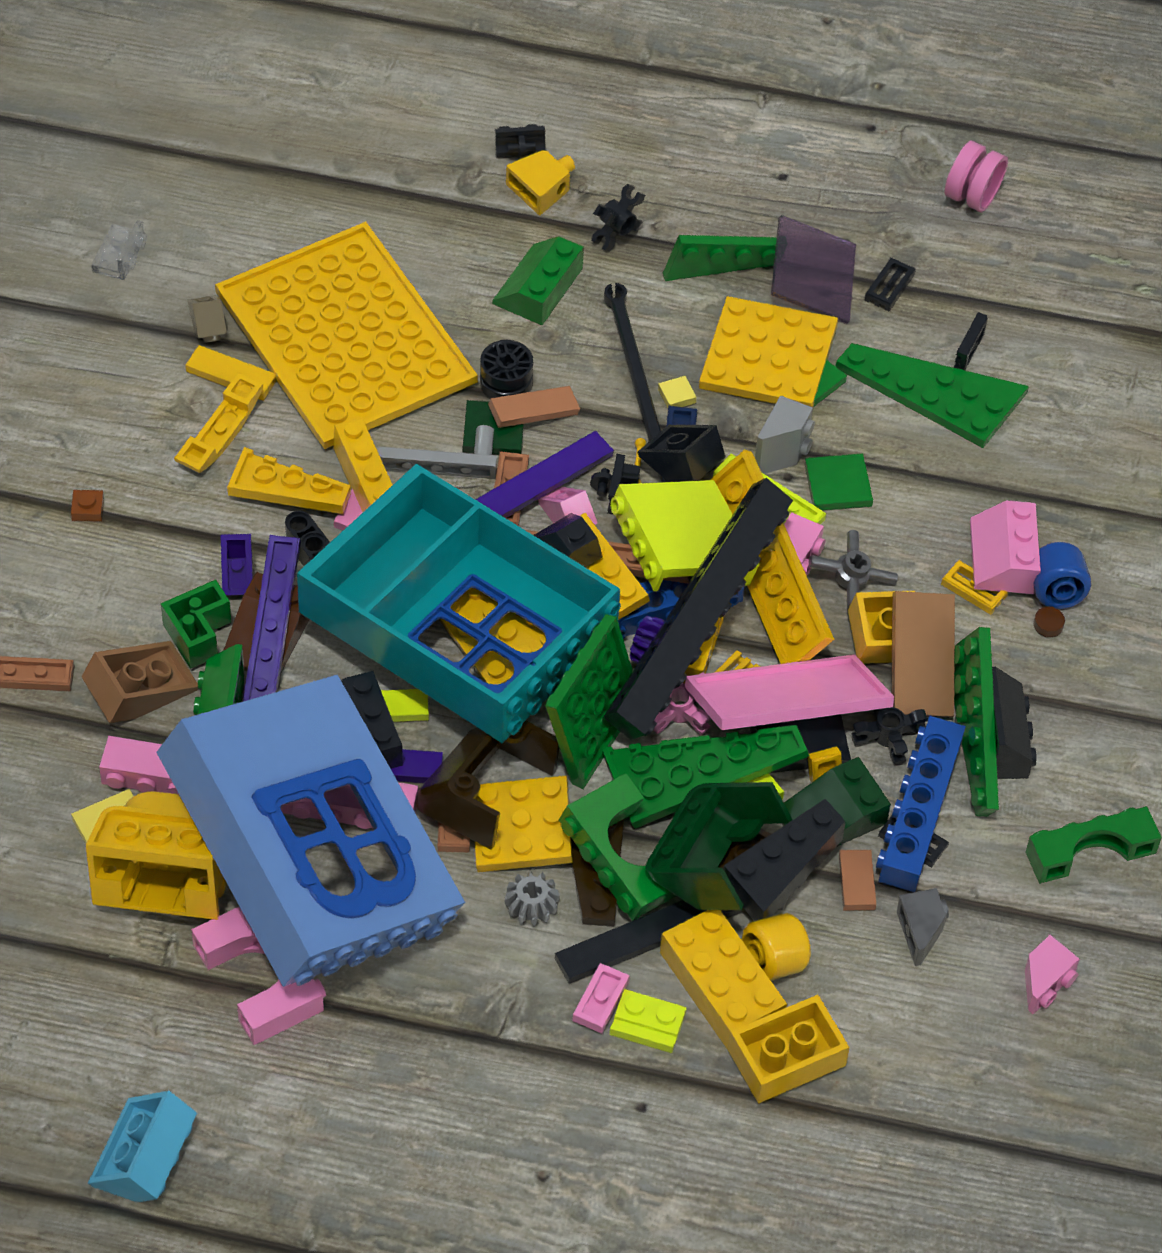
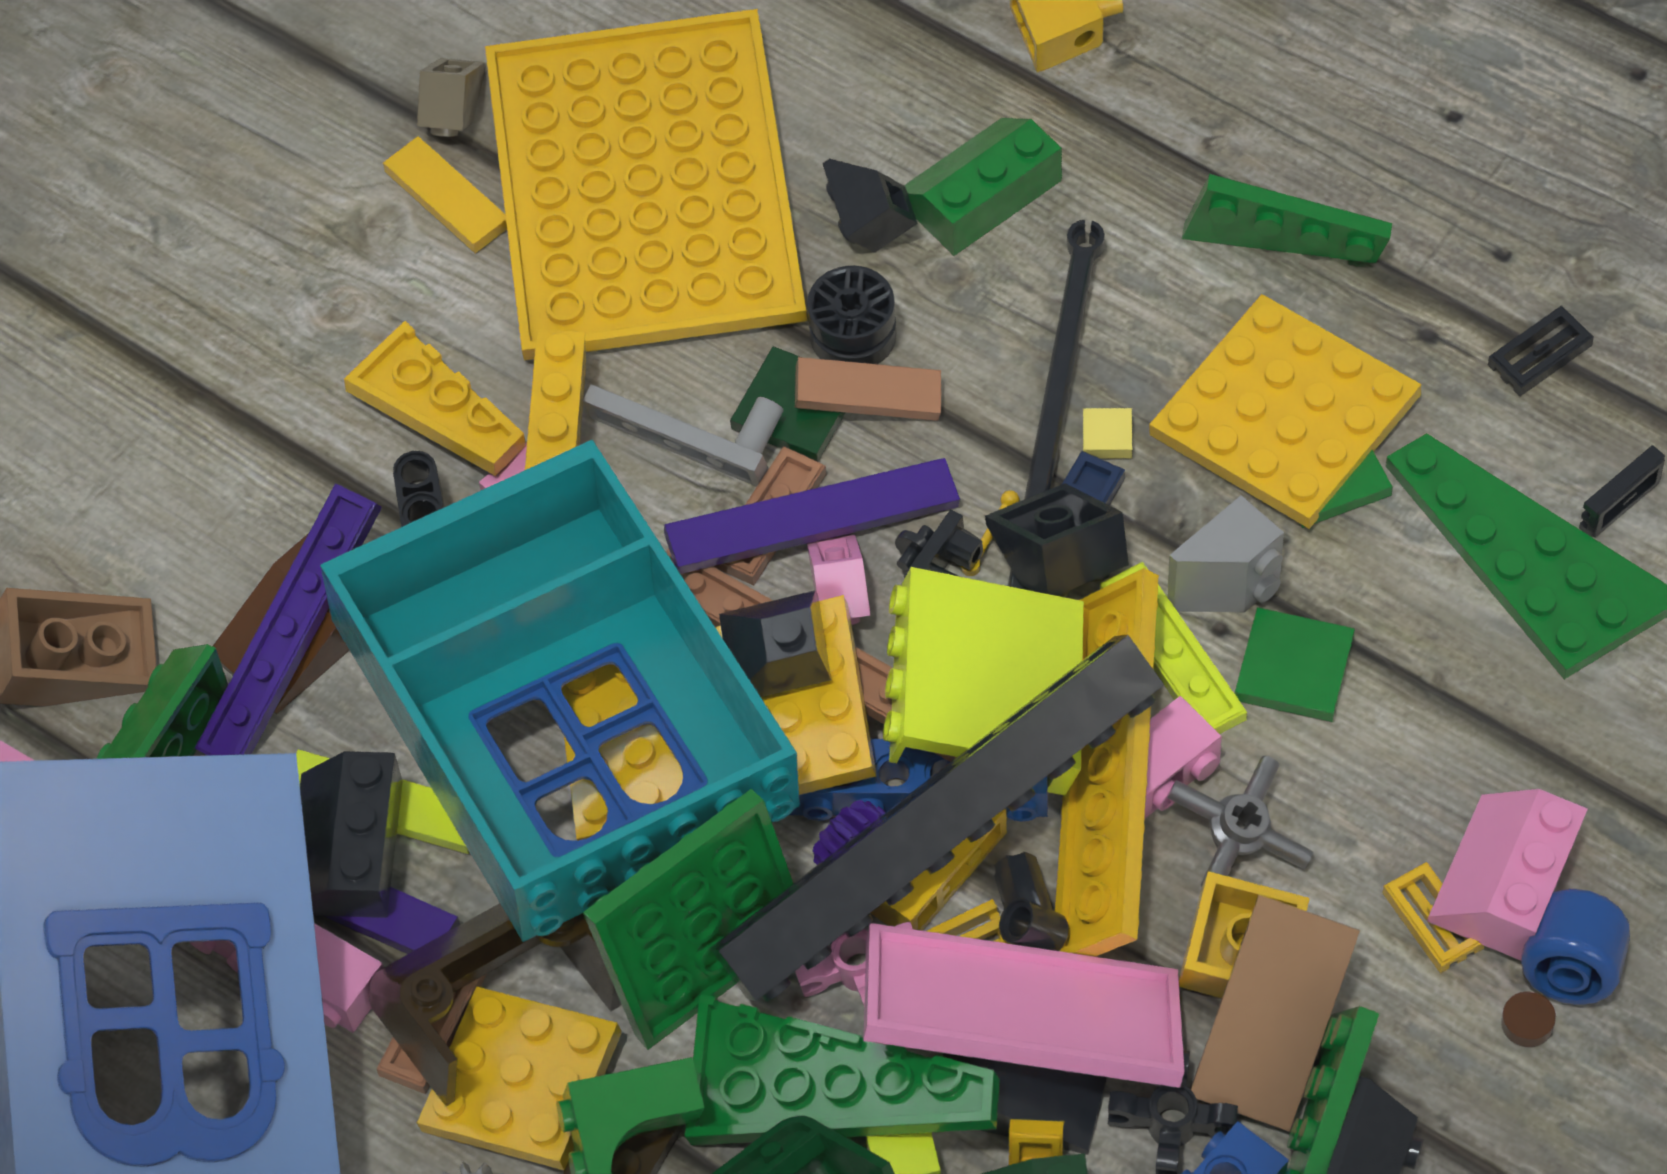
camera: 30 degrees right, 5 degrees up
dark orange plate [71,490,104,521] -> none
green brick [161,579,232,669] -> none
yellow slope [174,372,263,473] -> none
dark purple slope [220,534,253,595] -> none
black pin [591,184,645,251] -> none
clear purple piece [771,215,856,324] -> none
none -> black slope [822,158,918,253]
none -> black piece [994,852,1068,951]

